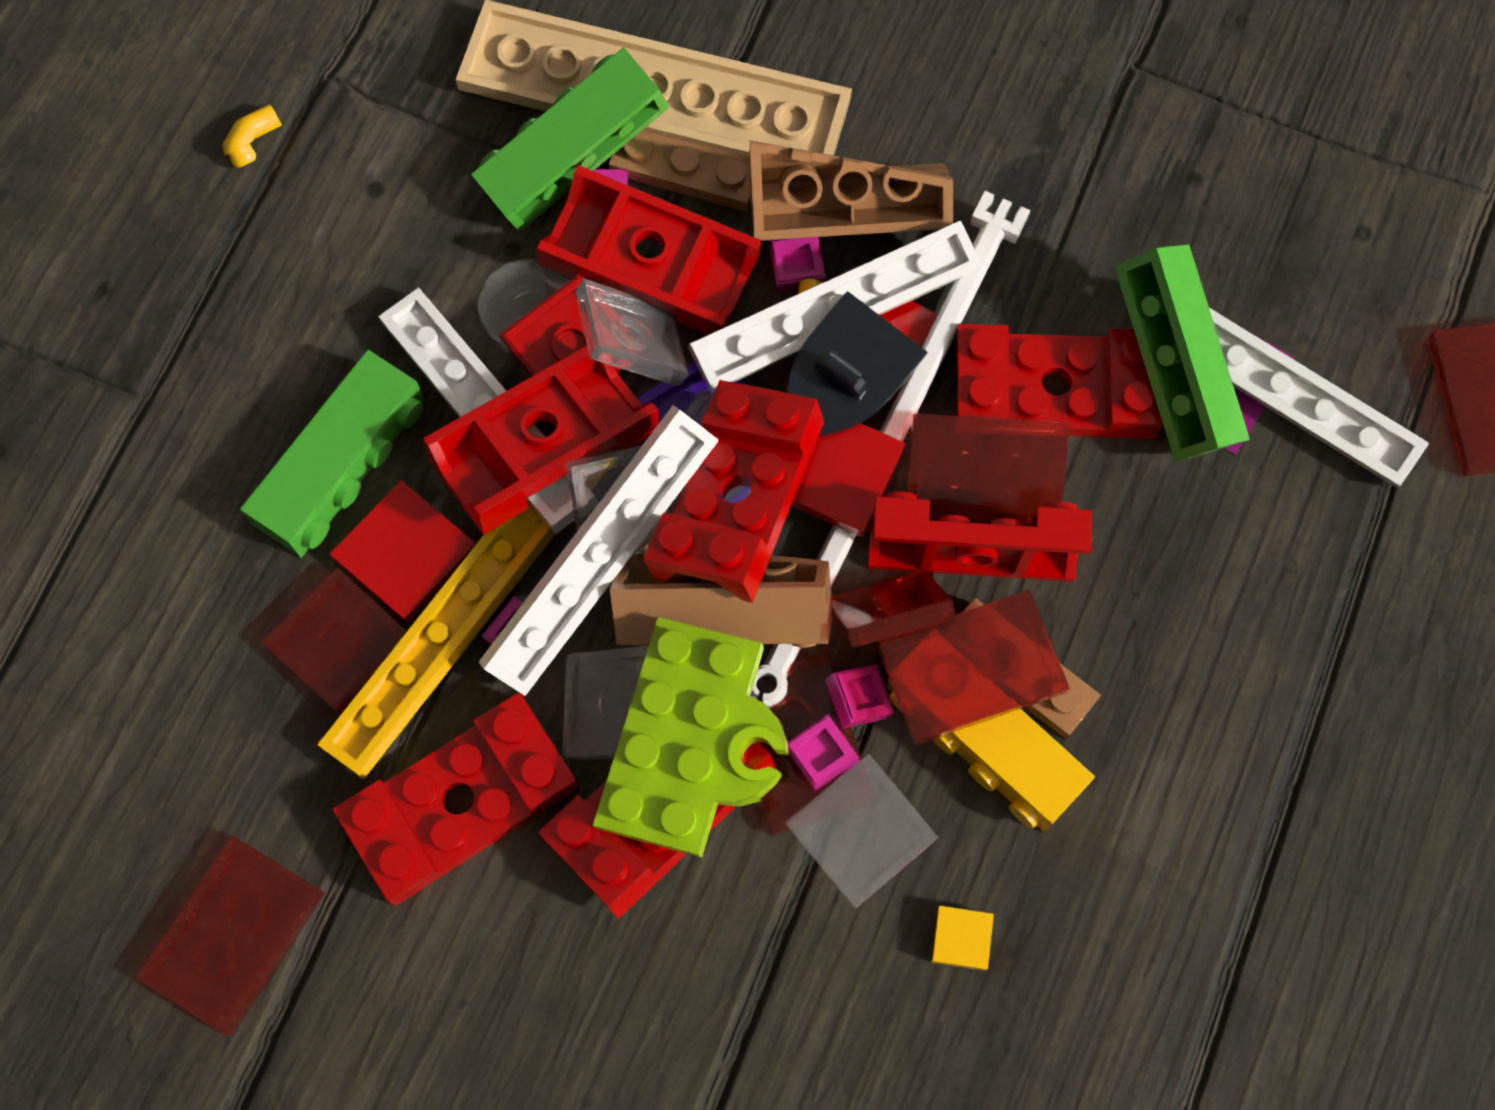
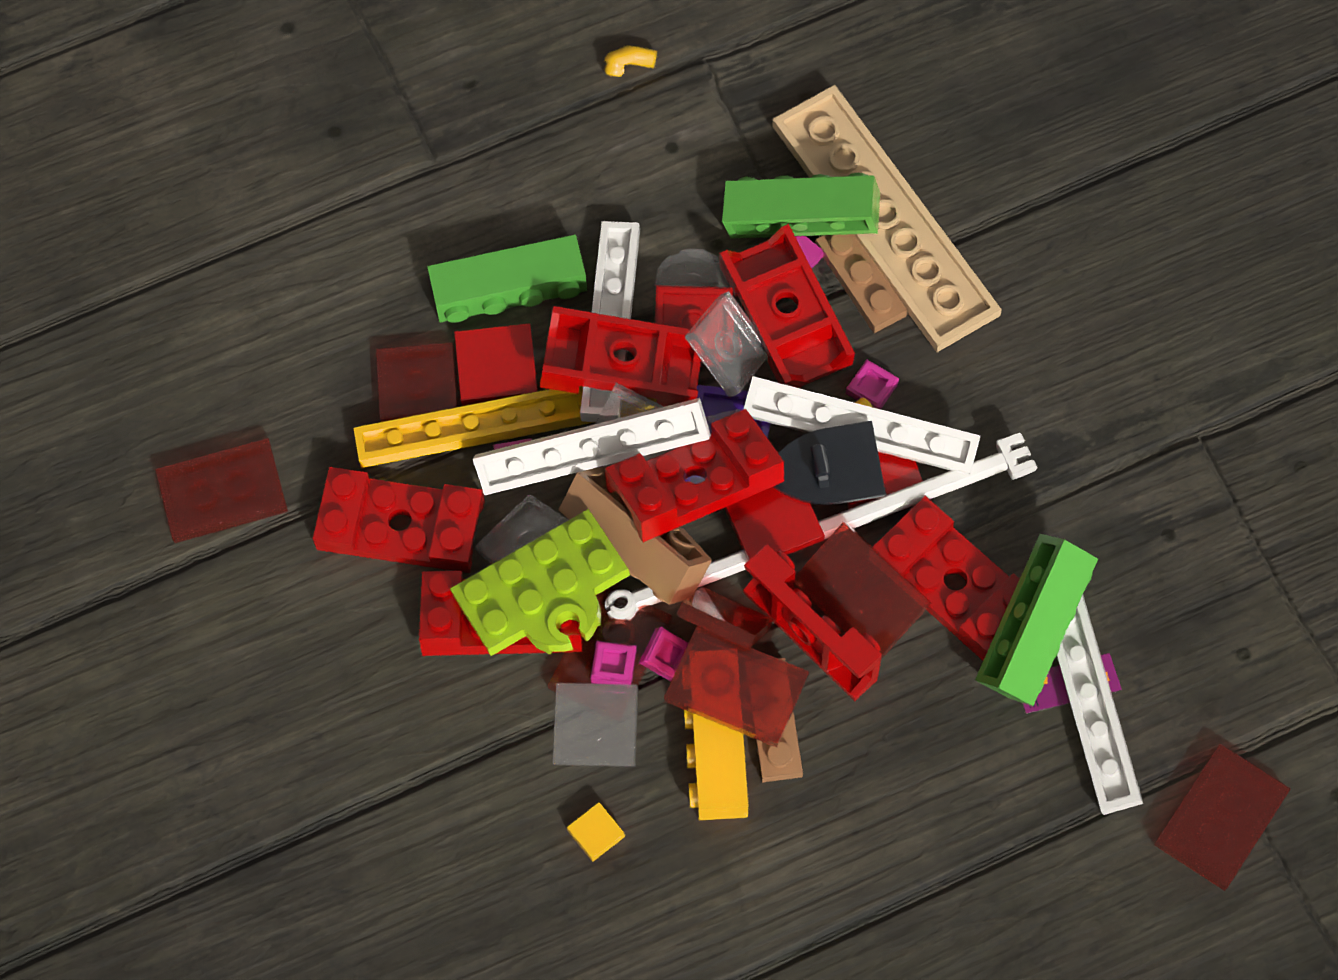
camera: 45 degrees right, 5 degrees down
medium nougat wedge [749,140,953,240] -> none

